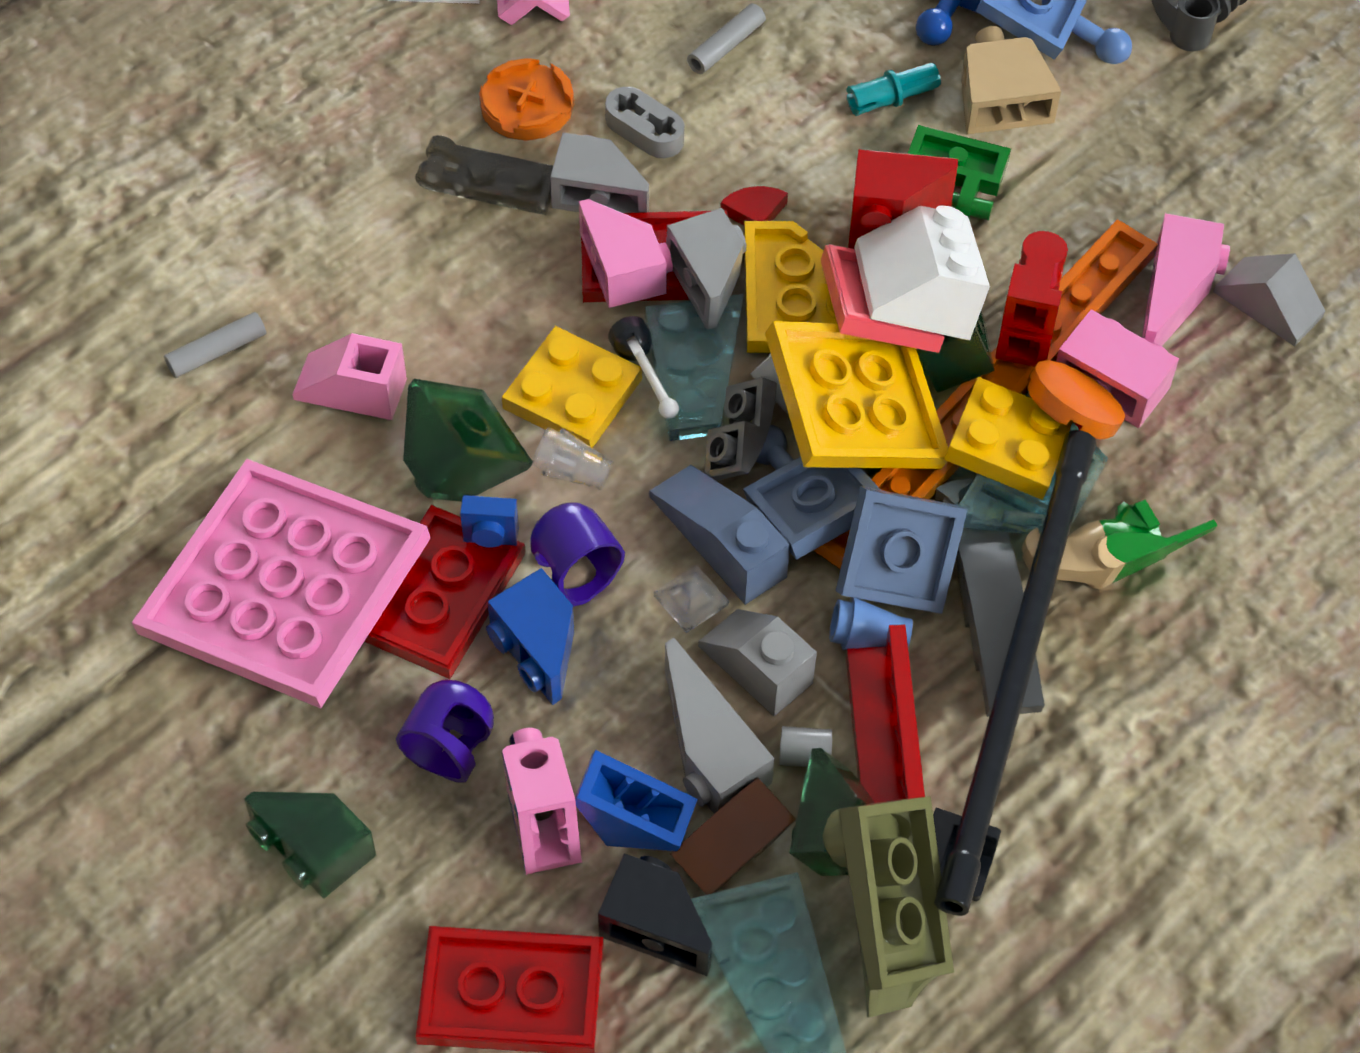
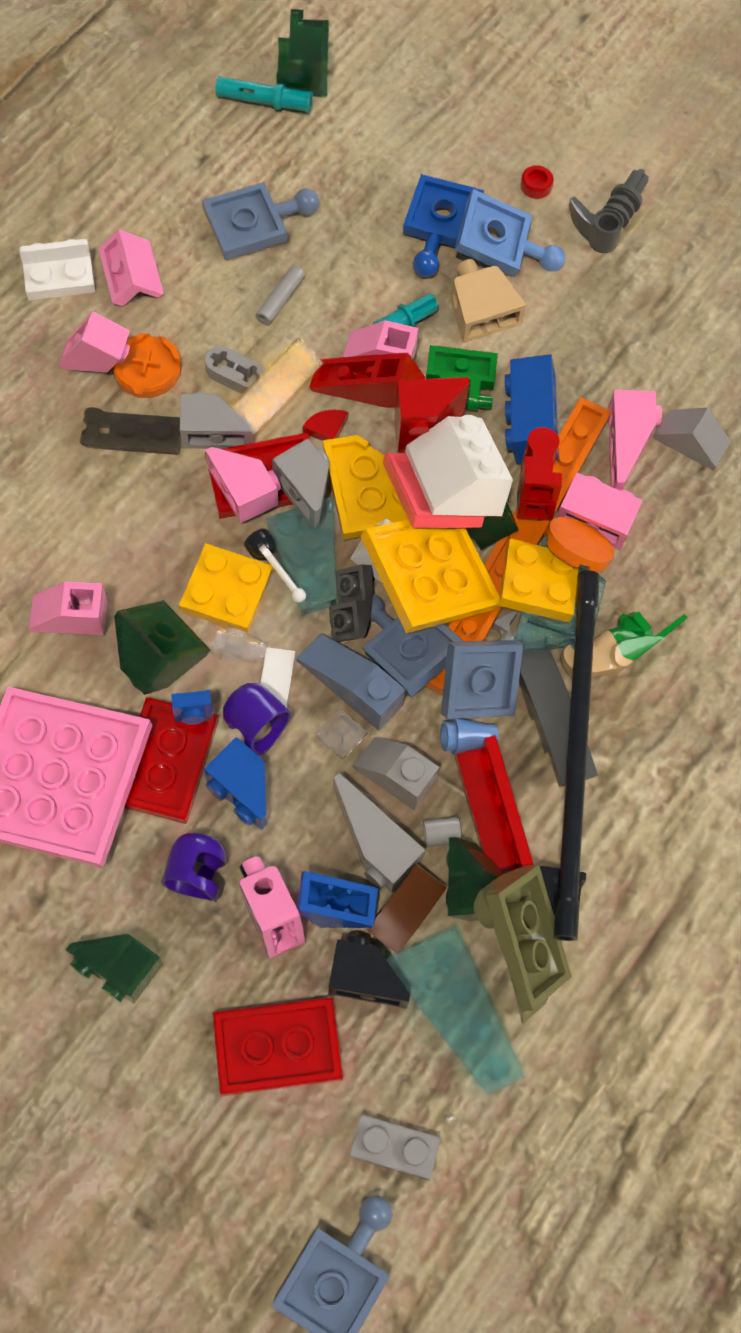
camera: 15 degrees left, 10 degrees up
none -> bright pink slope [58,311,130,373]
none -> clear yellow tile [230,338,323,435]
none -> white sticker [260,647,295,708]
none -> red slope [309,352,425,408]
none -> bright pink slope [343,320,419,360]
none -> blue brick [505,354,559,464]

